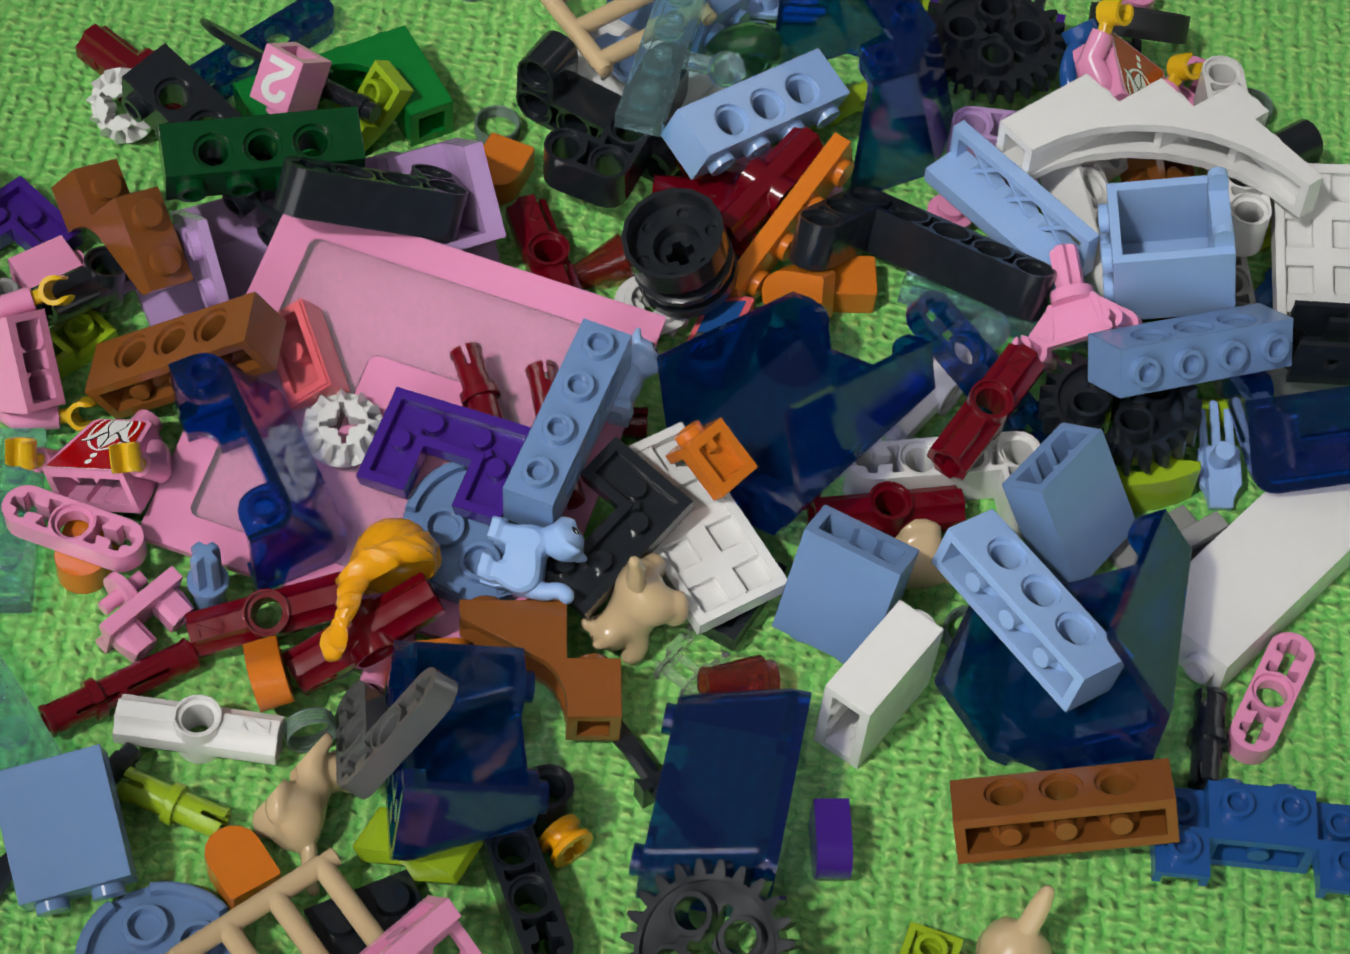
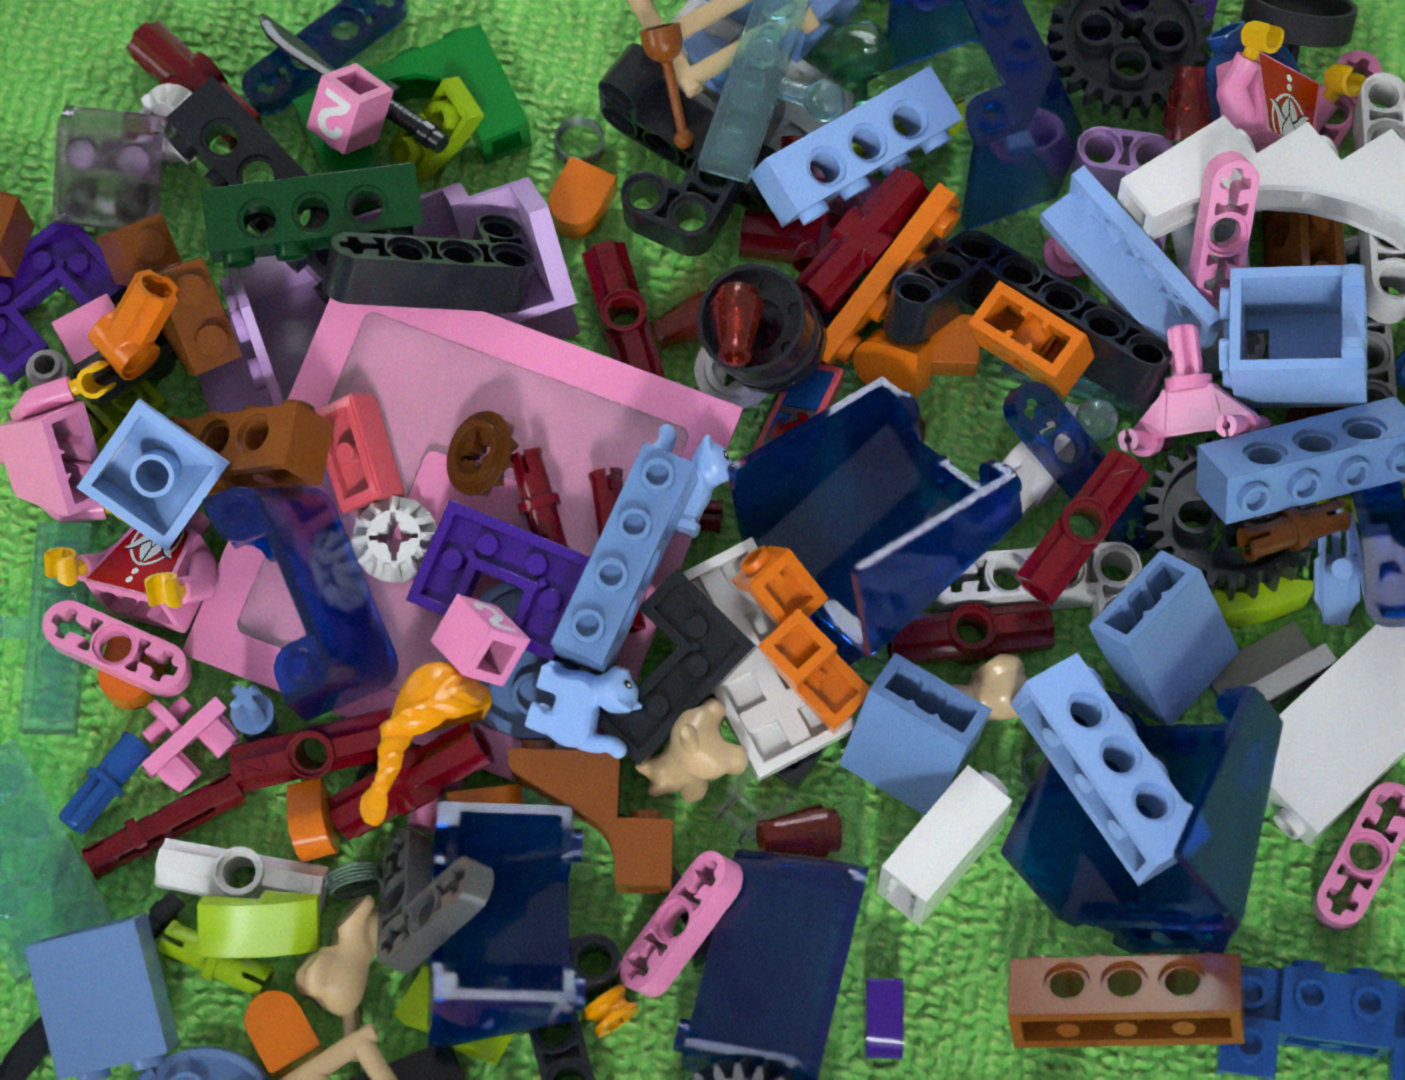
camera: 10 degrees right, 15 degrees up
black pin [1186,686,1230,790] -> none
none -> slope [52,105,169,230]
none -> blue axle [59,731,152,834]
none -> light blue slope [76,398,230,551]
none -> orange piece [88,269,179,380]
none -> lime slope [197,890,320,958]
none -> bright pink brick [430,594,531,687]
none -> reddish brown gear [446,411,519,497]
none -> bright pink beam [619,851,743,998]
none -> dark orange hinge [639,22,694,149]
none -> clear red cone [710,282,764,366]
none -> orange slope [758,608,870,734]
none -> orange brick [968,280,1095,399]
none -> clear red cone [1161,65,1212,141]
none -> bright pink beam [1188,151,1259,307]
none -> reddish brown pin [1236,497,1351,562]

